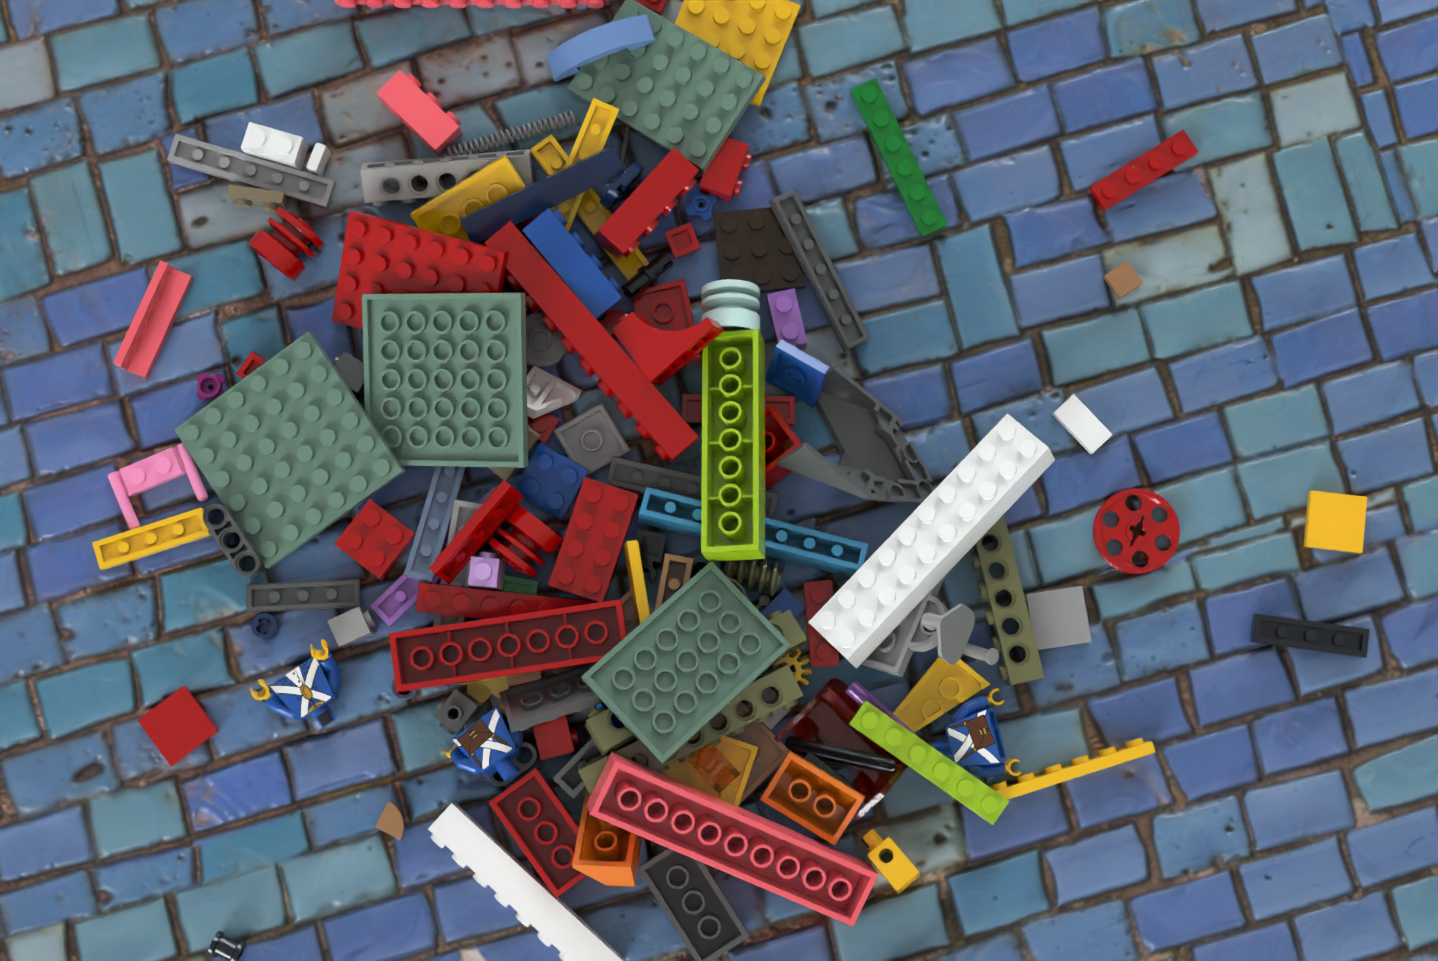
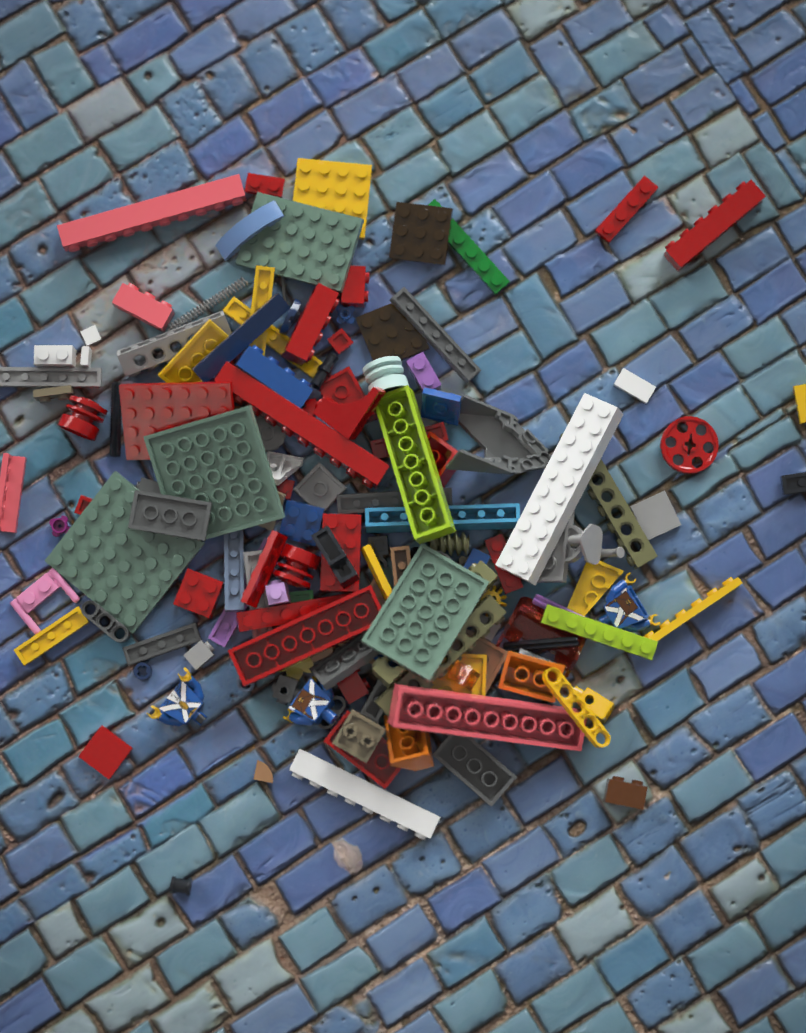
camera: 15 degrees left, 0 degrees up
medium nougat tile [1103,260,1143,300] -> none
none -> white sticker [80,325,101,346]
none -> black axle [110,382,122,457]
none -> dark grey plate [128,490,212,541]
none -> black slope [311,526,360,589]
none -> dark tan plate [332,709,386,763]
none -> dark brown plate [389,202,453,266]
none -> yellow beam [542,667,611,748]
none -> red brick [664,180,766,272]

